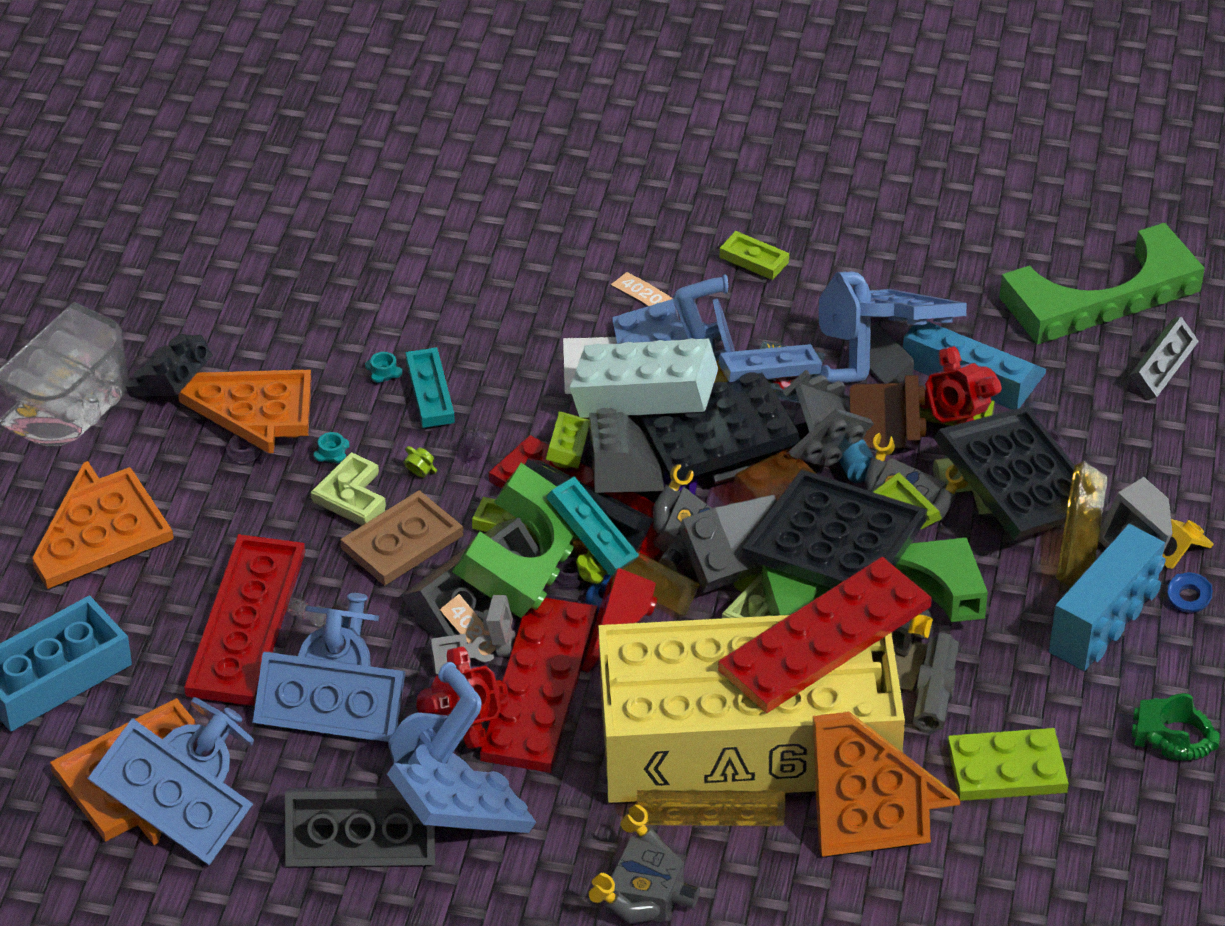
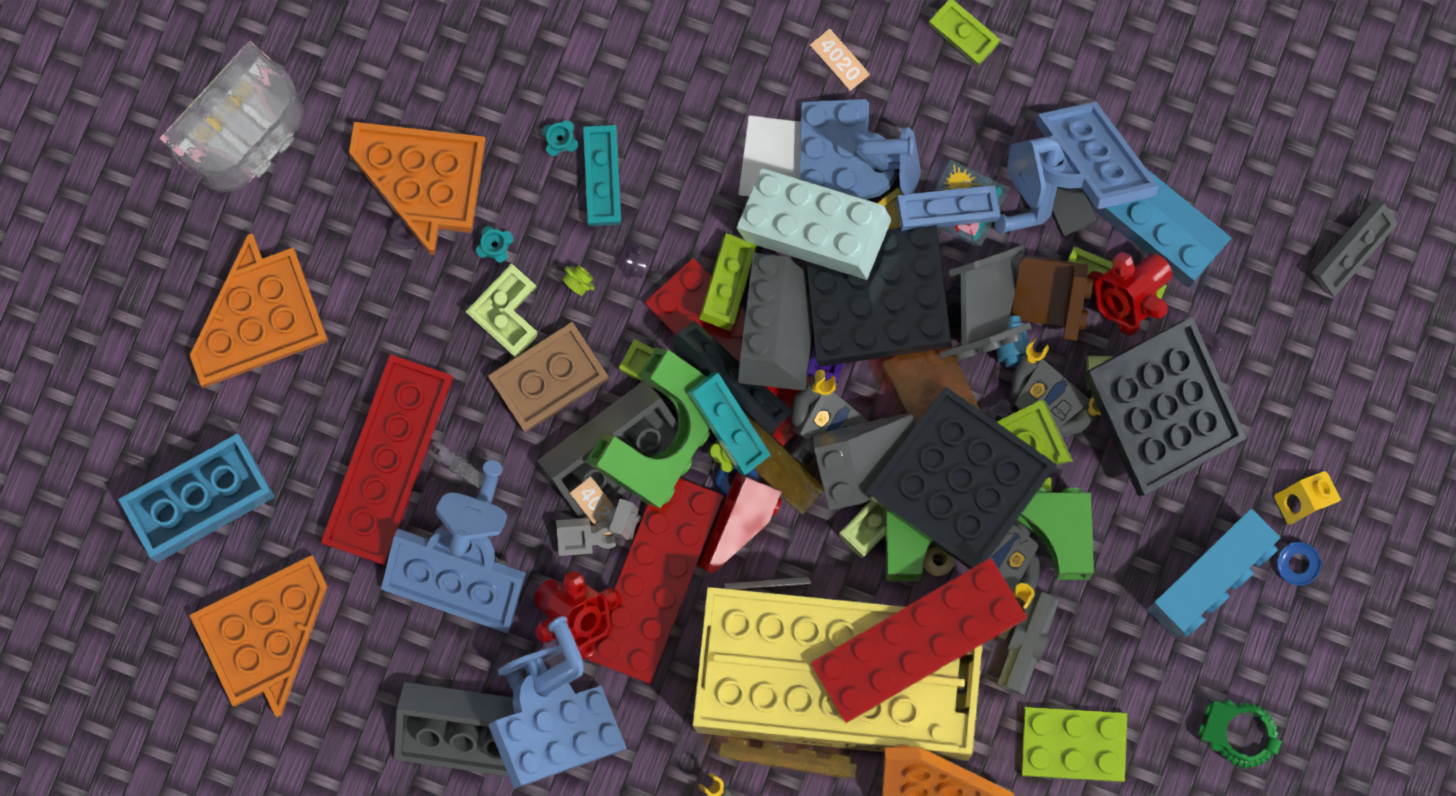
camera: 10 degrees right, 35 degrees up
medium blue plate [88,697,254,866] -> none
black plate [125,334,213,397] -> none
bright green arch [999,223,1205,345] -> none
clear yellow plate [1056,461,1108,588] -> none
light grey slope [1096,477,1173,552] -> none

